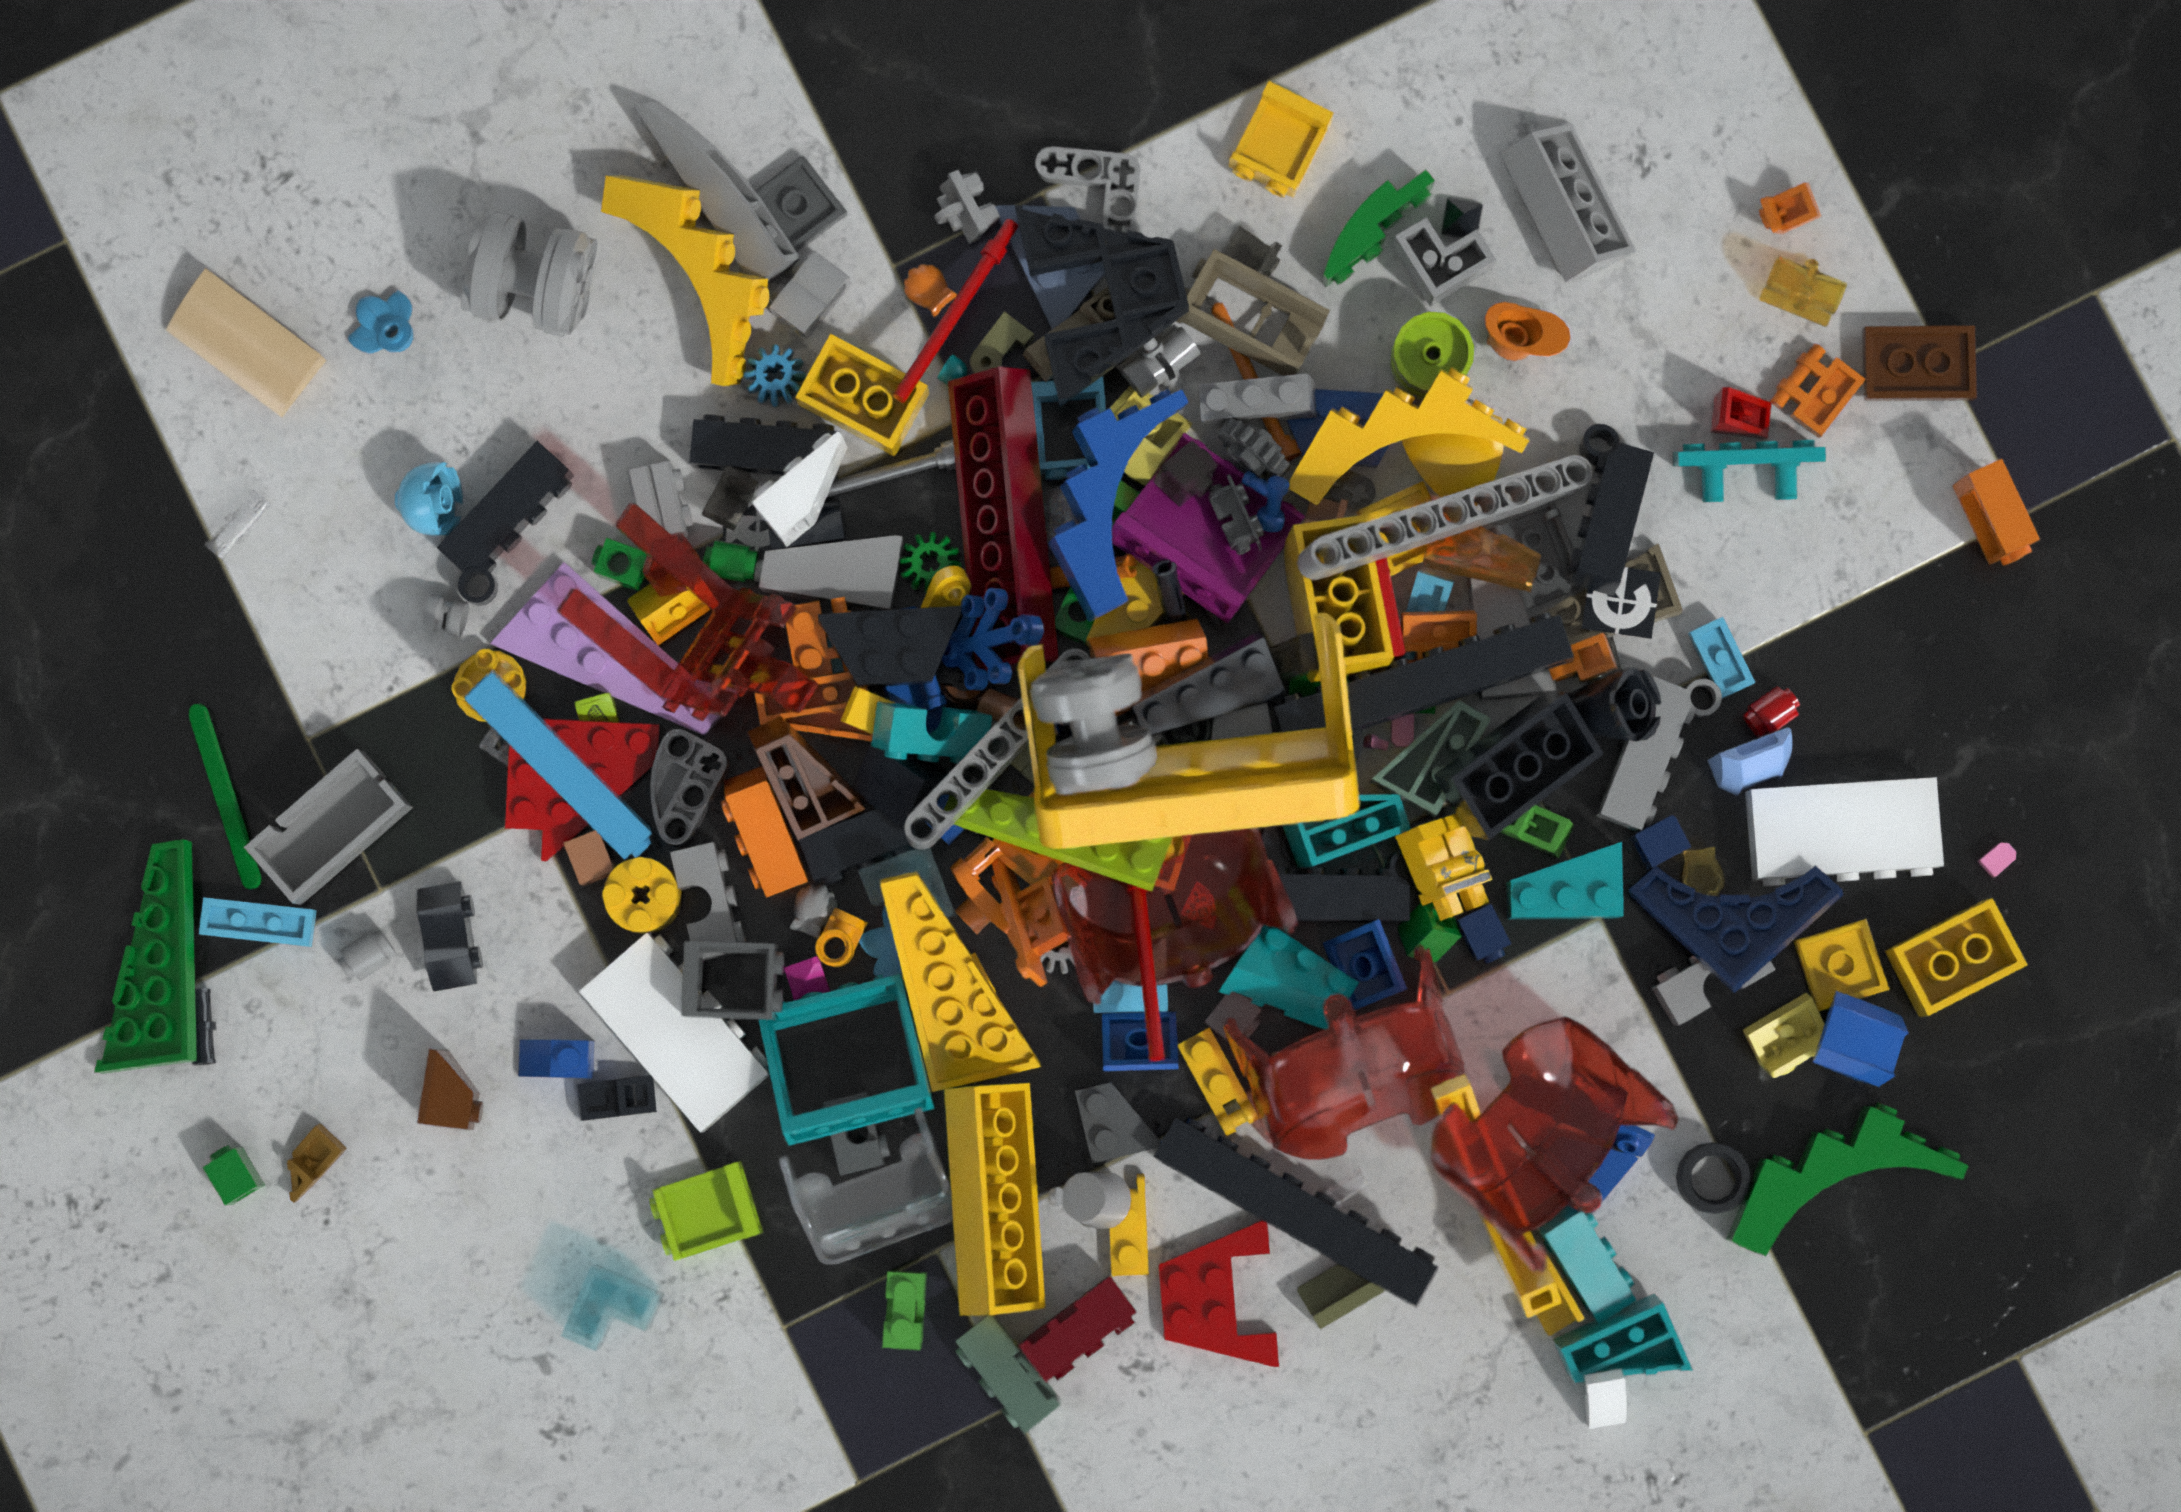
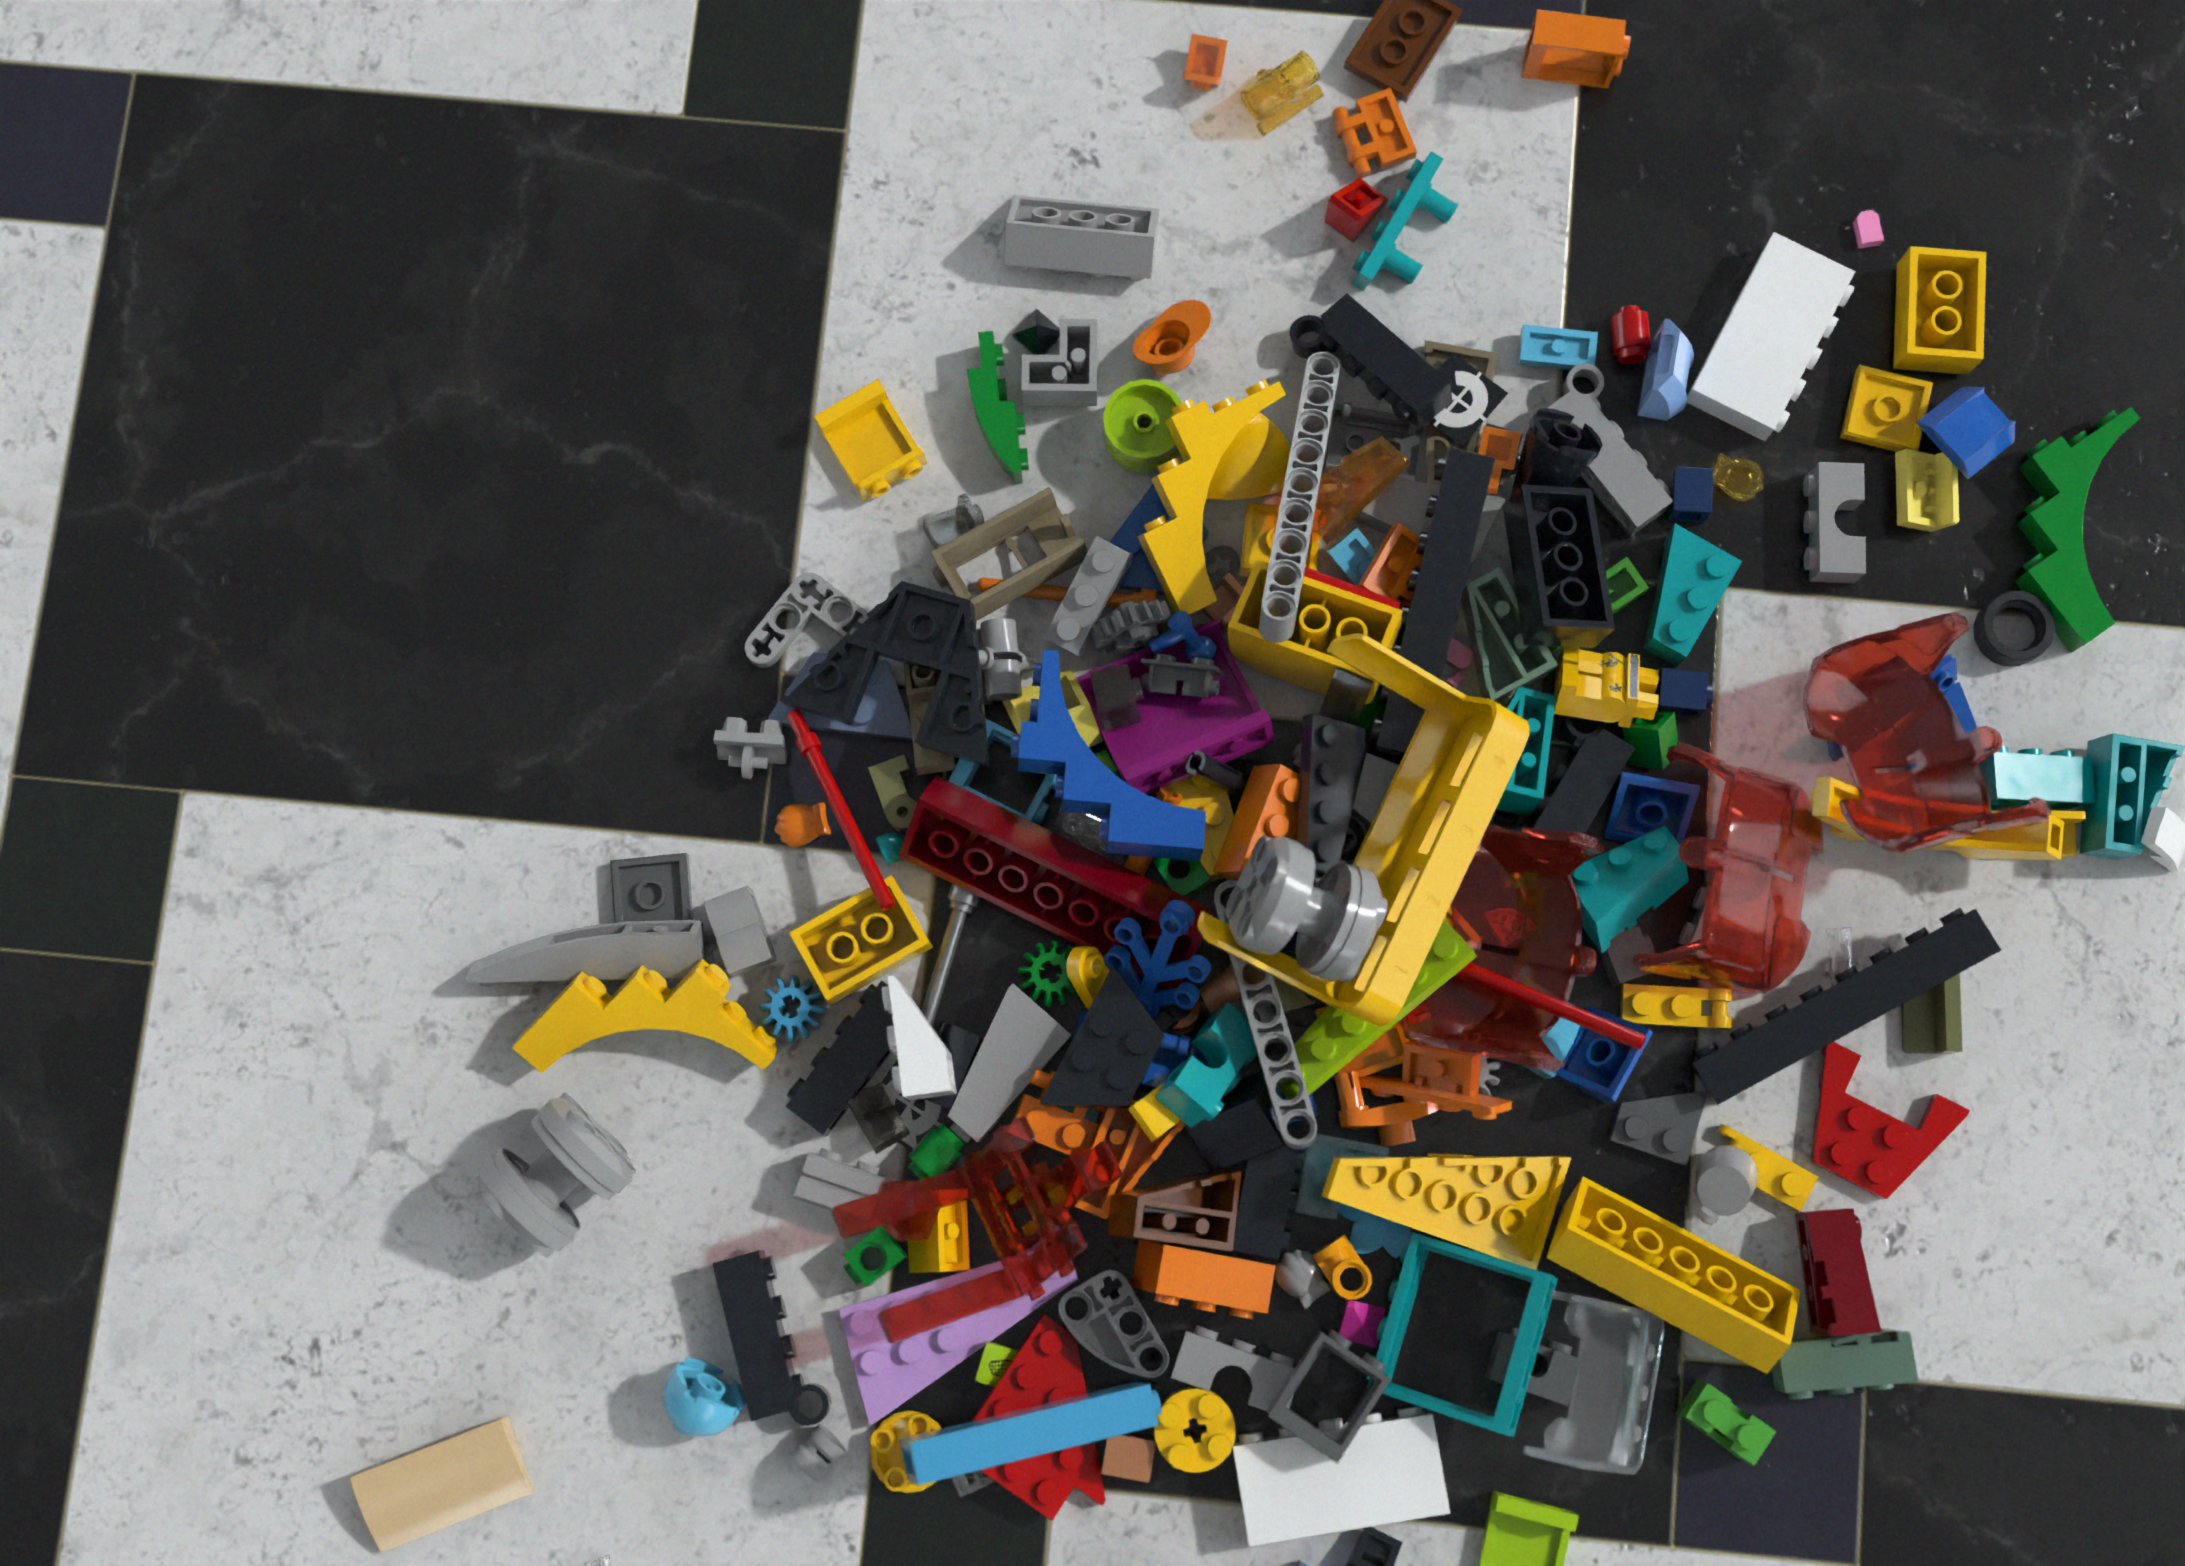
camera: 55 degrees left, 5 degrees down
dark azure plate [348,290,413,354] -> none
dark blue plate [1629,865,1843,993] -> none

